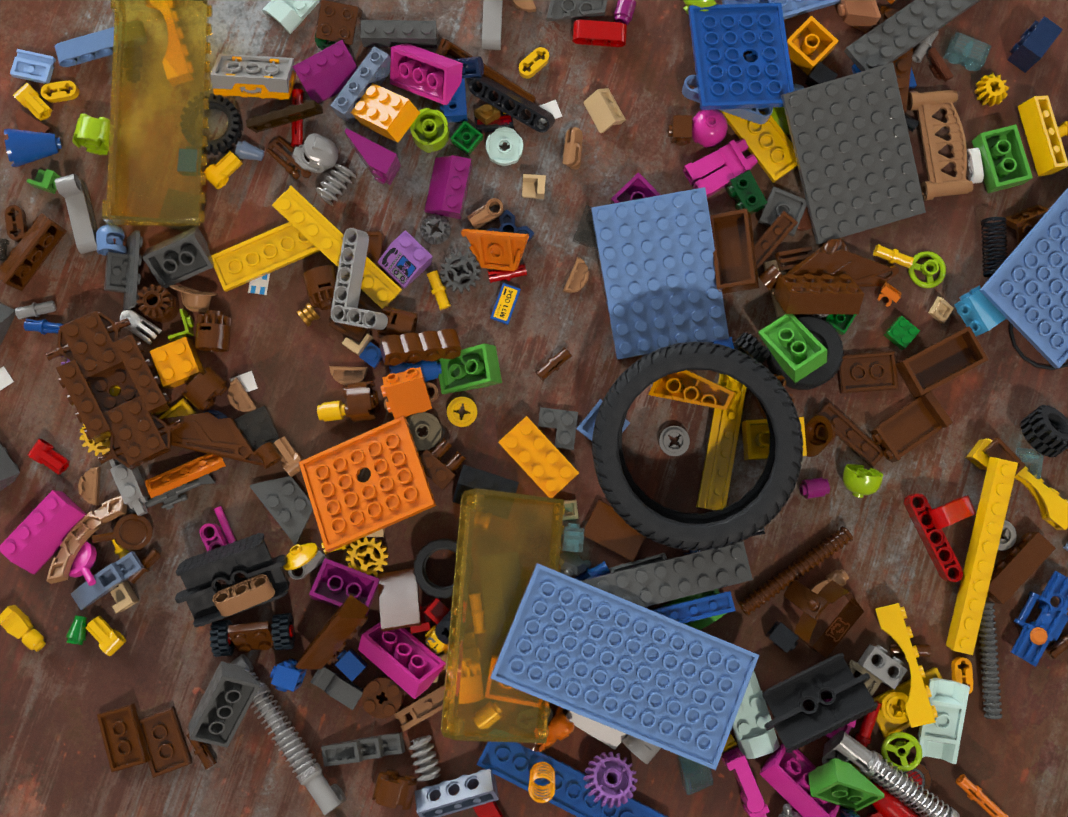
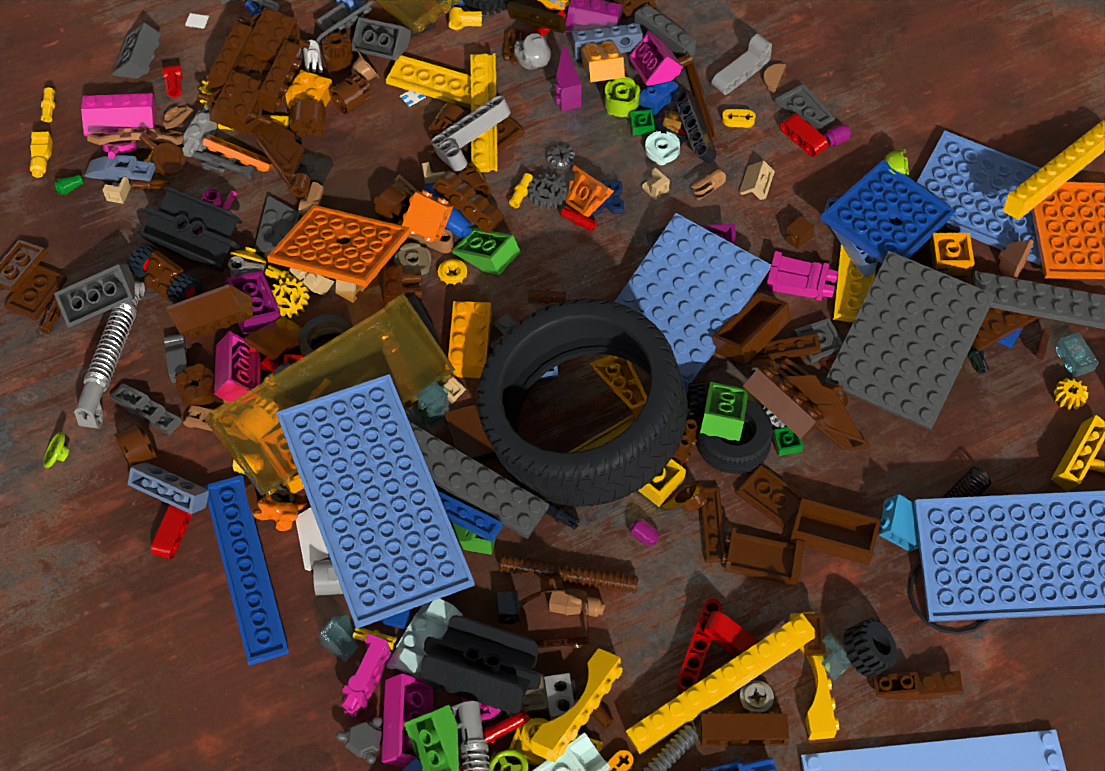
camera: 50 degrees right, 25 degrees down
yellow piece [86,616,126,656] -> none
lime bracket [167,308,195,342] -> none
medium nougat beam [212,574,275,616] -> none
medium nougat tile [228,377,258,412] -> none
white sticker [230,371,258,392] -> none
sand blue cone [235,141,265,161] -> none
blue brick [270,658,307,692] -> none
pearl gold wheel [297,303,320,327] -> none
light grey piece [316,164,356,206] -> none
yellow brick [317,400,346,422] -> none
blue brick [335,649,368,681] -> none
medium lavender slope [377,230,433,289] -> none
light grey piece [409,735,441,781] -> none
magenta slope [424,155,472,219] -> none
dark blue brick [453,56,484,79] -> none
medium nougat piece [467,198,504,230] -> none
tile [490,283,521,325] -> none
light orange piece [528,762,555,803] -> none
white sticker [540,100,562,124] -> none
medium nougat tile [563,257,589,293] -> none
medium lavender gear [583,752,637,808] -> none
light grey gear [659,426,690,456] -> none
dark pink cylinder [692,110,728,148] -> none
dark green brick [726,170,768,214] -> none
lime cylinder [843,464,883,498] -> none
yellow pin [873,244,914,269] -> none
orange tile [877,282,901,307] -> none
green piece [884,316,920,350] -> none
medium nougat piece [907,90,973,201] -> none
lime piece [908,251,946,288] -> none
light grey axle [912,31,939,63] -> none
tan tile [928,297,954,324] -> none
white beam [967,148,984,184] -> none
bright green brick [972,124,1033,193] -> none

